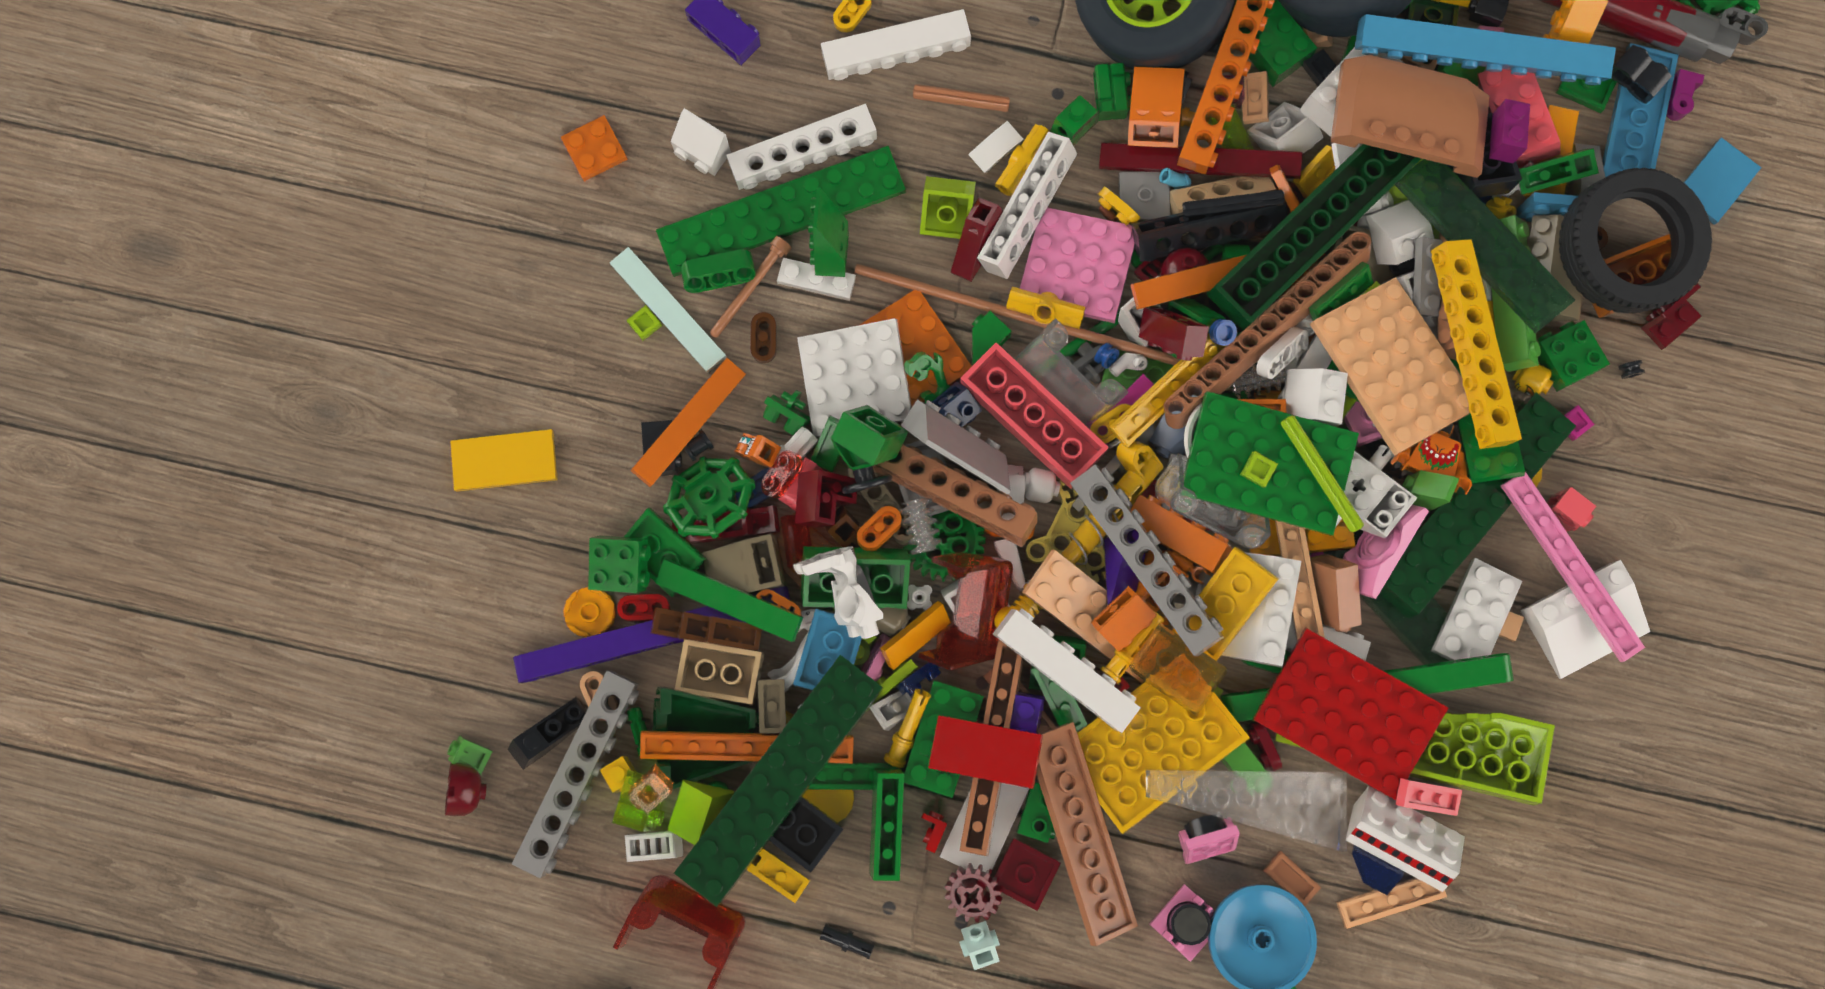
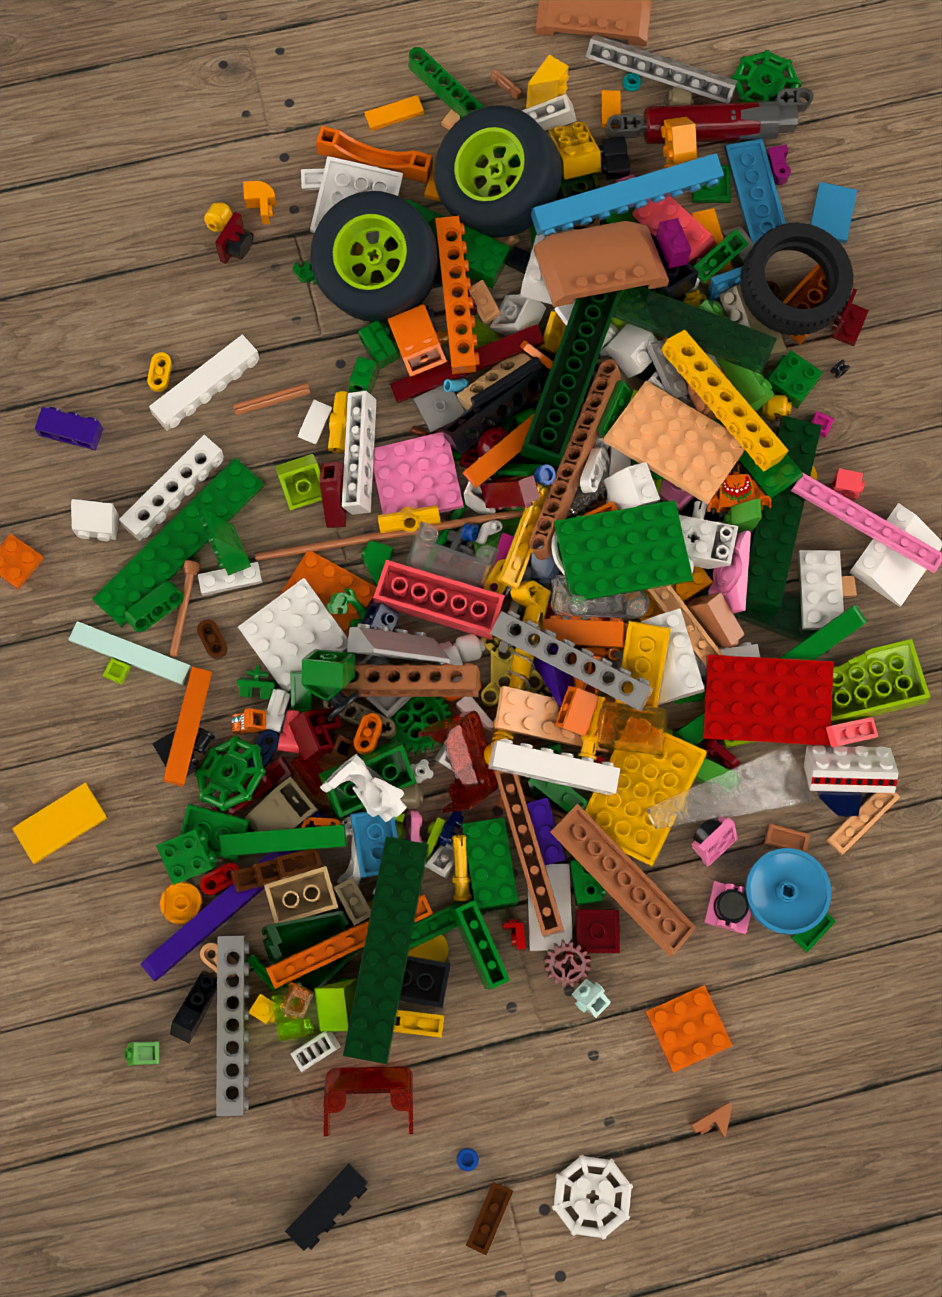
camera: 30 degrees left, 5 degrees down
dark red cylinder [445,763,487,817] -> none
clear red plate [761,450,803,499] -> none
black pin [819,923,875,959] -> none
light orange tile [880,601,951,670] -> none
clear piece [901,498,942,555] -> none
red tile [928,715,1043,789] -> none
yellow plate [1098,186,1141,226] -> none
lime tile [1240,451,1278,488] -> none
lime axle [1281,415,1364,532] -> none
black brick [1611,45,1672,104] -> none

